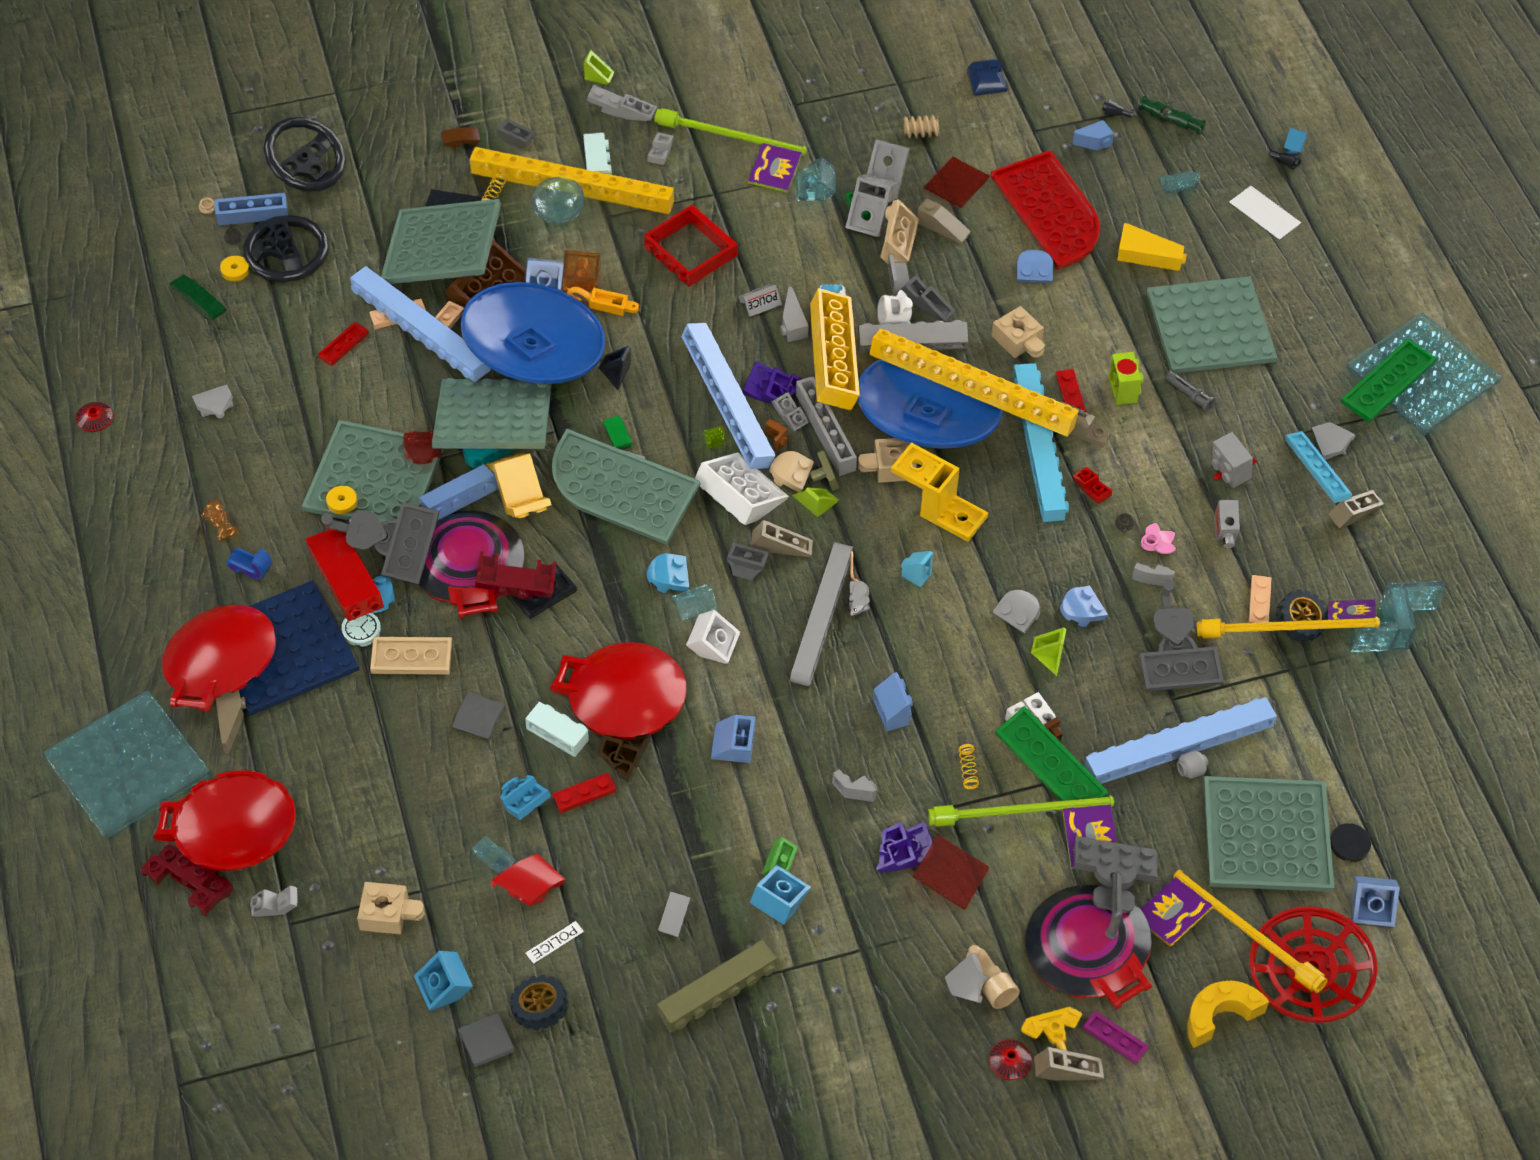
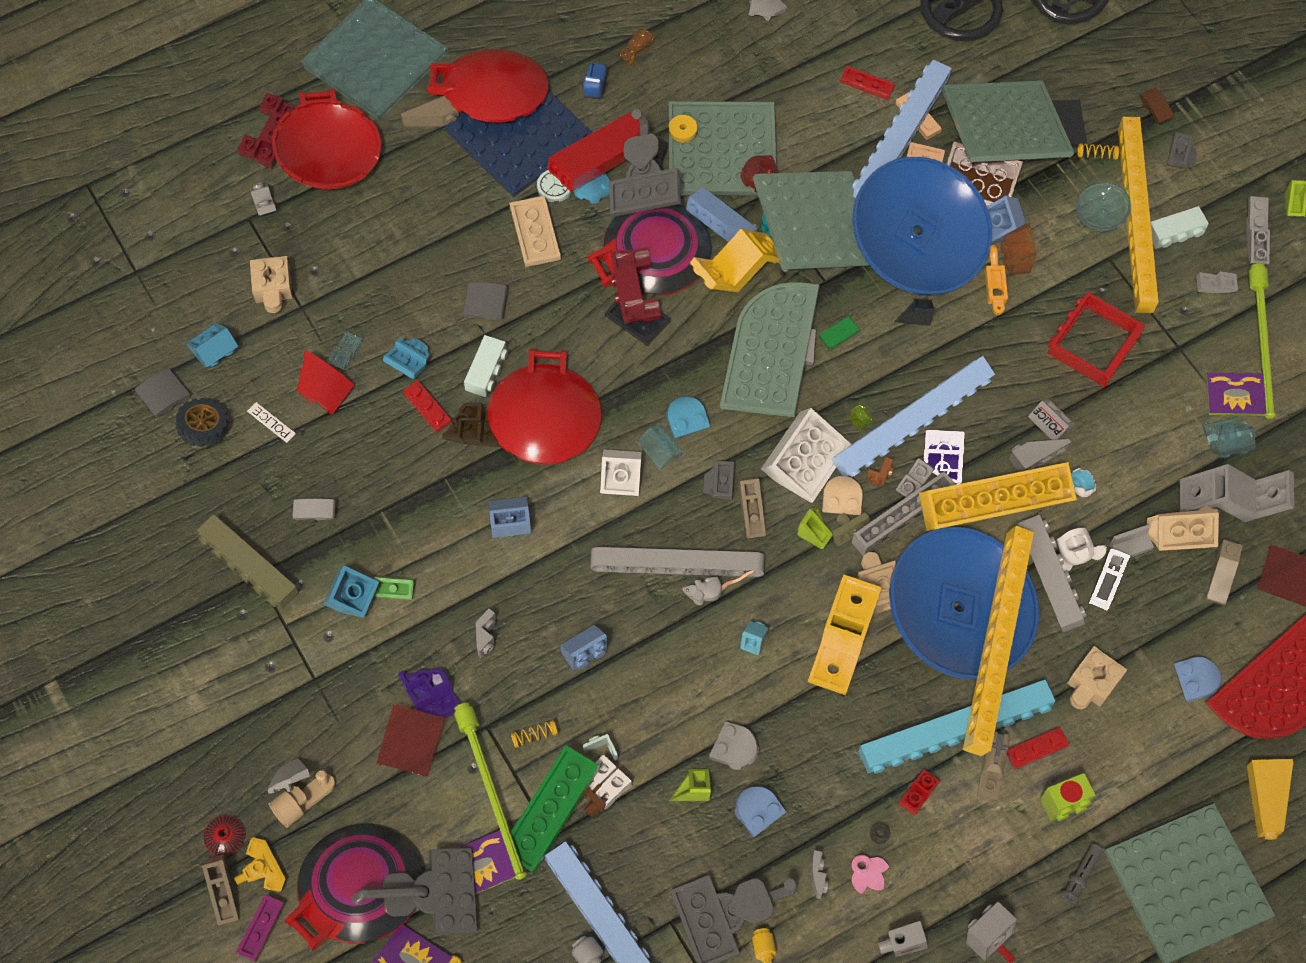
camera: 75 degrees right, 10 degrees up
none -> light aqua bracket [583,734,617,761]

